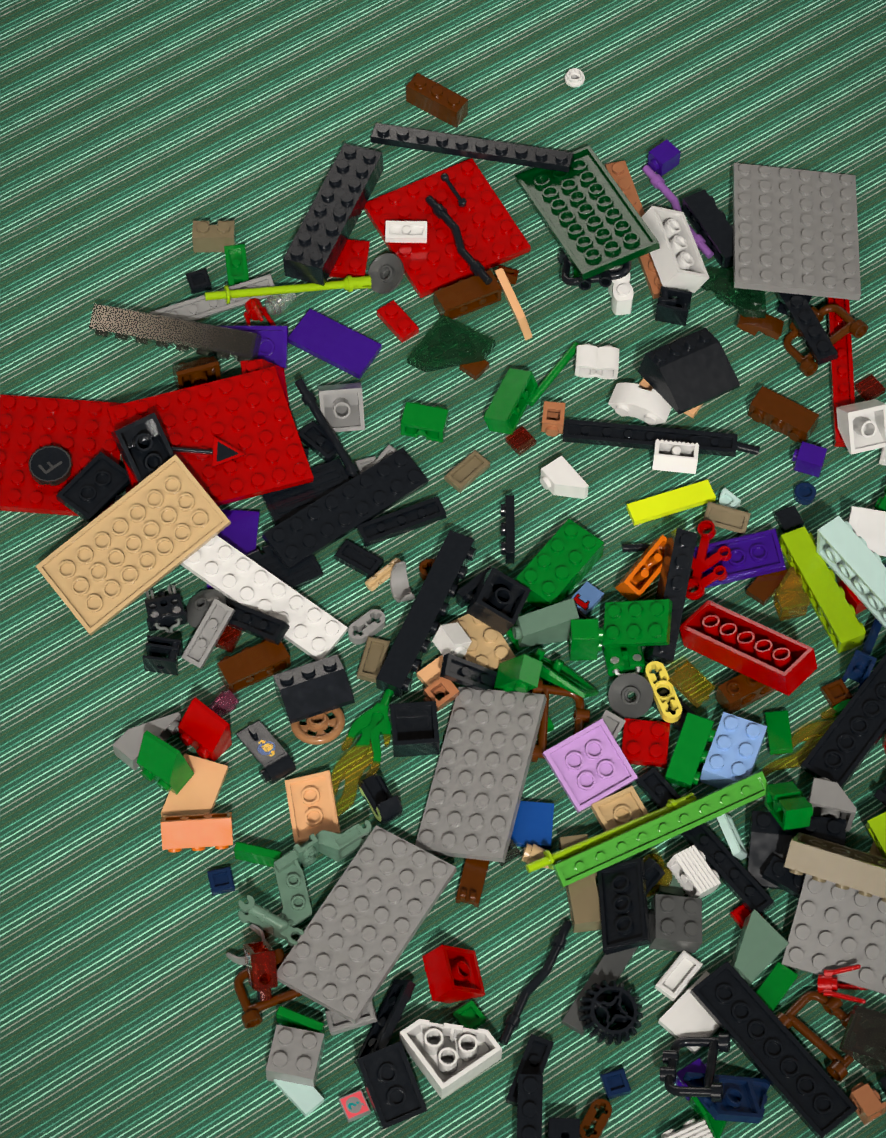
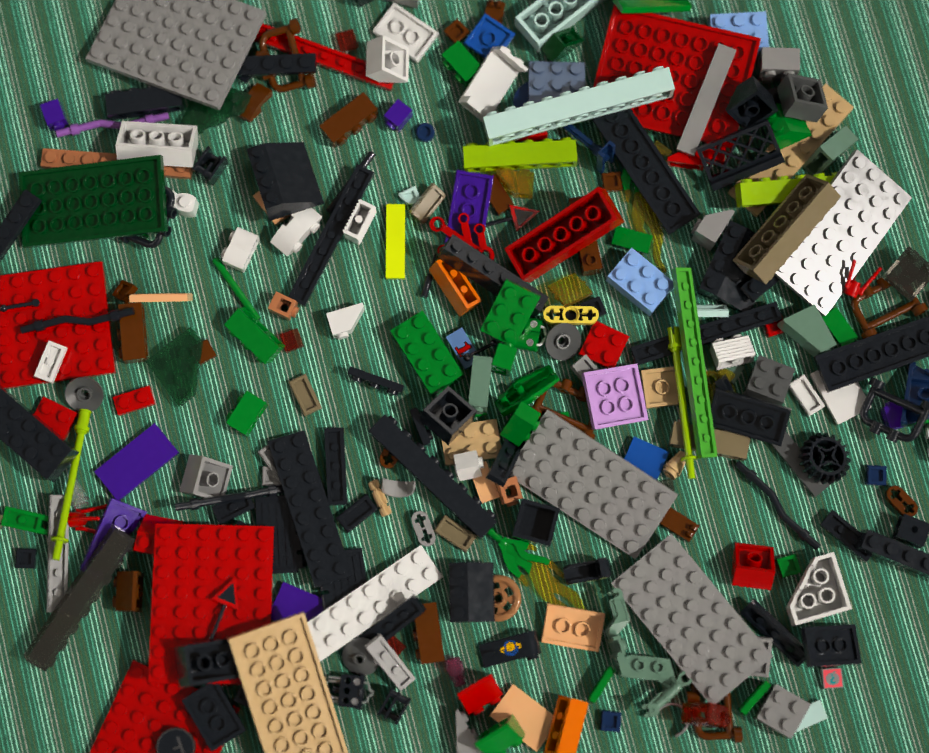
camera: 70 degrees left, 20 degrees up
green brick [665,713,716,790] -> none
green brick [764,781,813,830] -> none
black tile [774,505,804,534] -> none
none -> piece [486,205,540,232]

